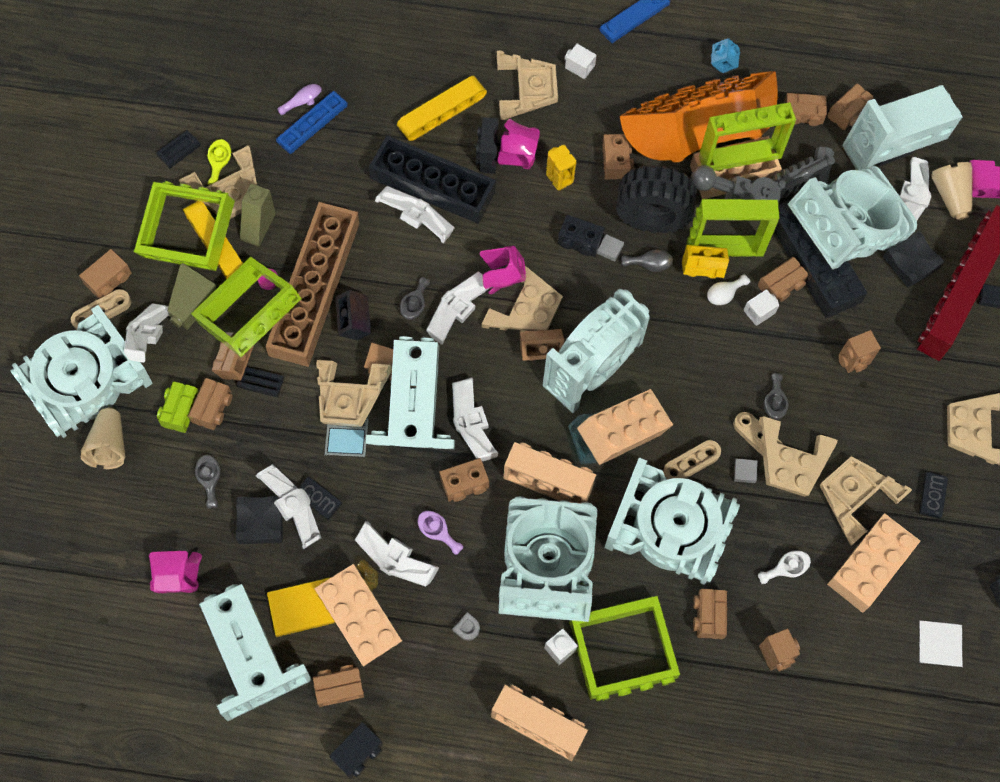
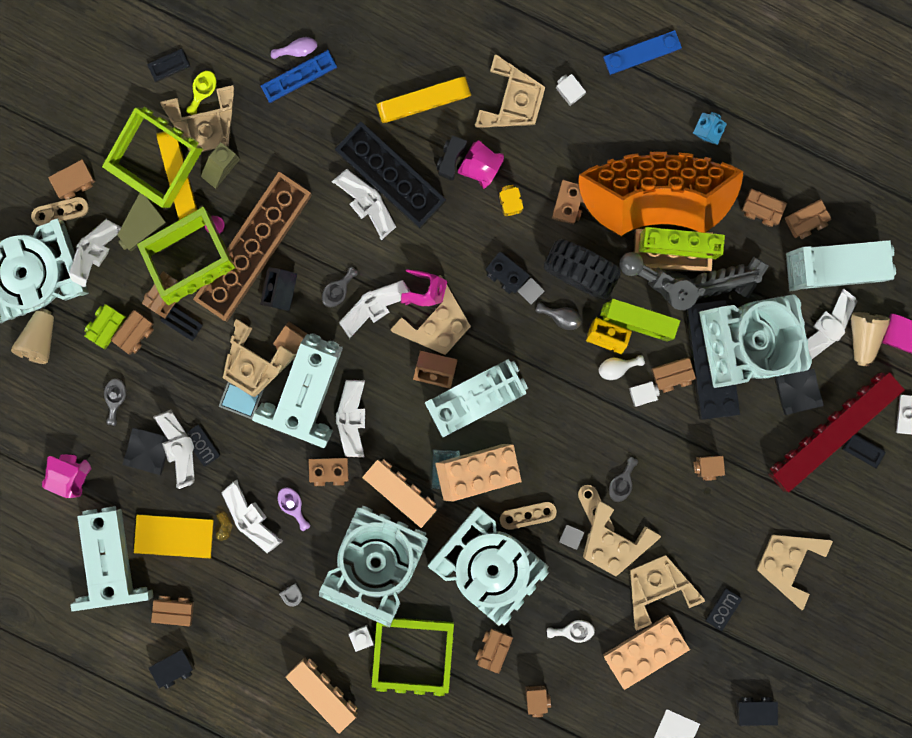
camera: 20 degrees right, 20 degrees up
light nougat brick [315,564,402,666] -> none

